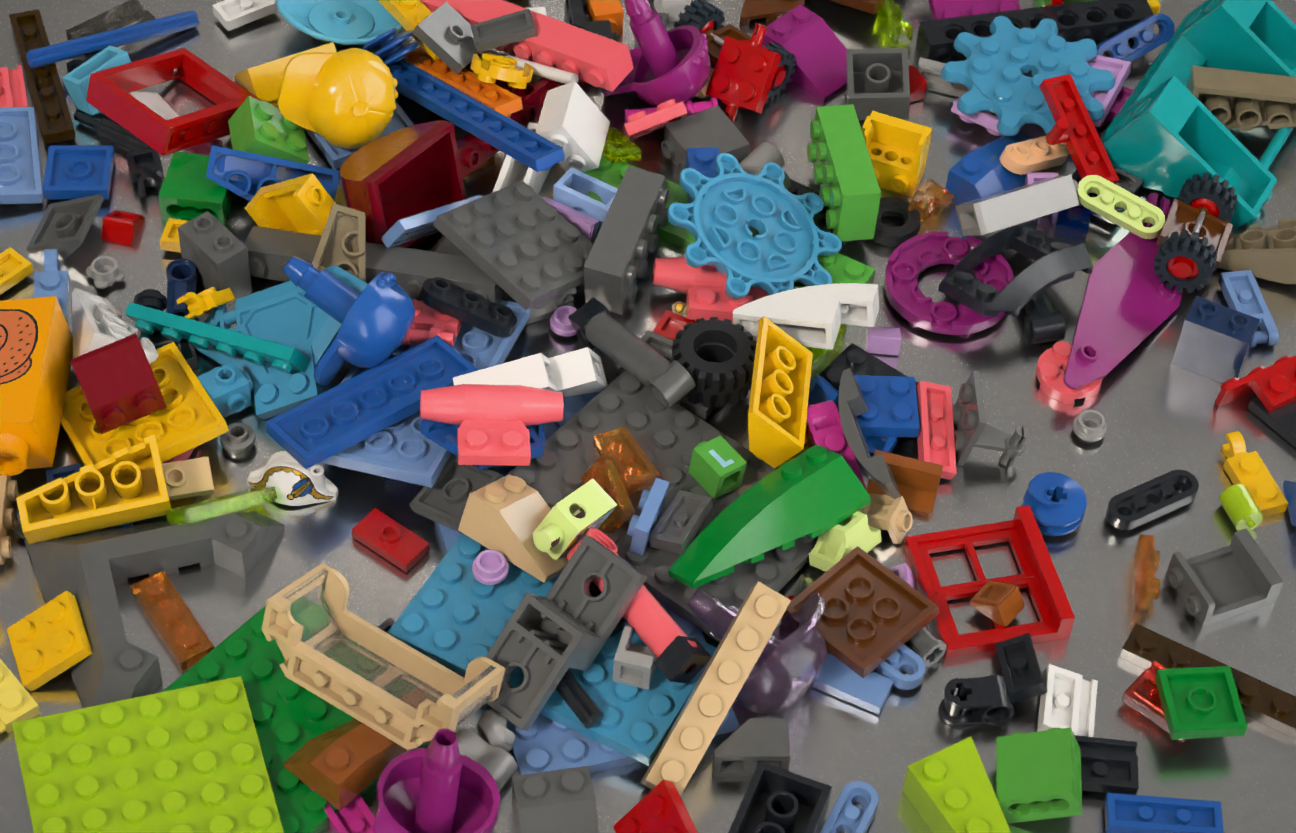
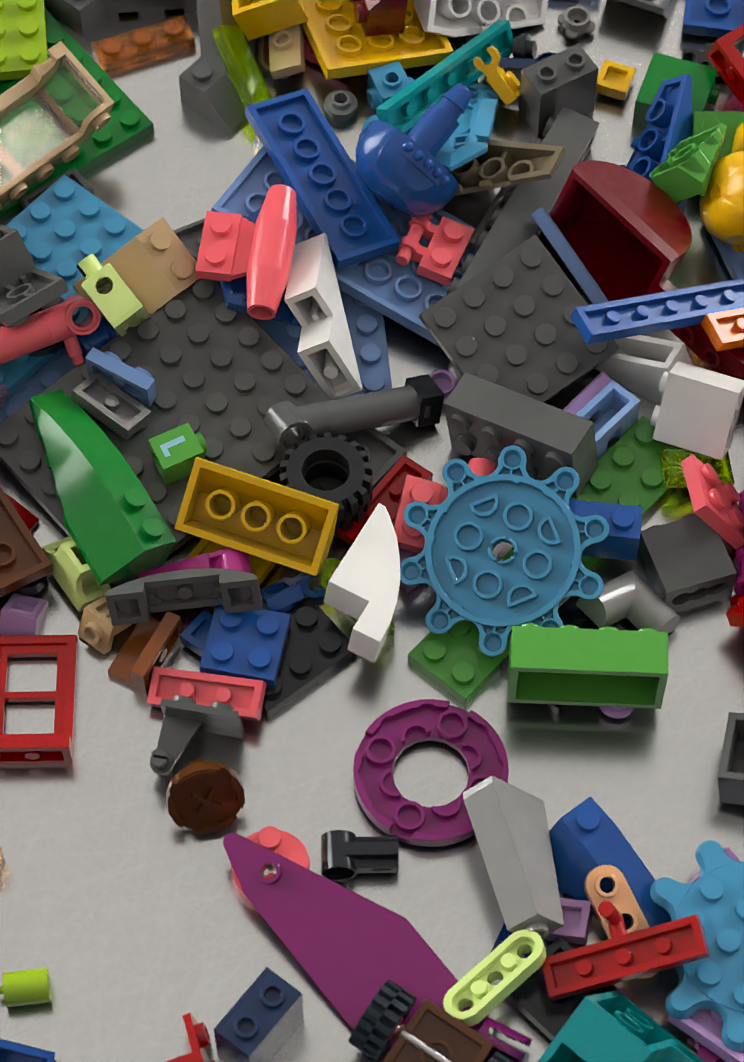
camera: 105 degrees right, 10 degrees up
red slope [101,210,145,246] -> none
yellow panel [245,173,336,236] -> none
red plate [352,508,430,573] -> none
black plate [419,277,517,337] -> none
lavender plate [472,550,509,585] -> none
clear orange plate [581,454,635,534] -> none
clear orange plate [593,426,660,495] -> none
yellow piece [861,111,932,197] -> none
lavender slope [866,326,901,356] -> none
black tyre [872,197,921,247] -> none
clear orange plate [908,178,955,221] -> none
black wedge [938,219,1093,317] -> none
blue piece [1022,472,1087,536] -> none
light grey plate [1073,410,1107,442] -> none
black plate [1106,469,1199,530] -> none
yellow plate [1221,431,1288,517] -> none
none -> reddish brown tile [166,758,245,834]
none -> bright green slope [649,123,727,203]

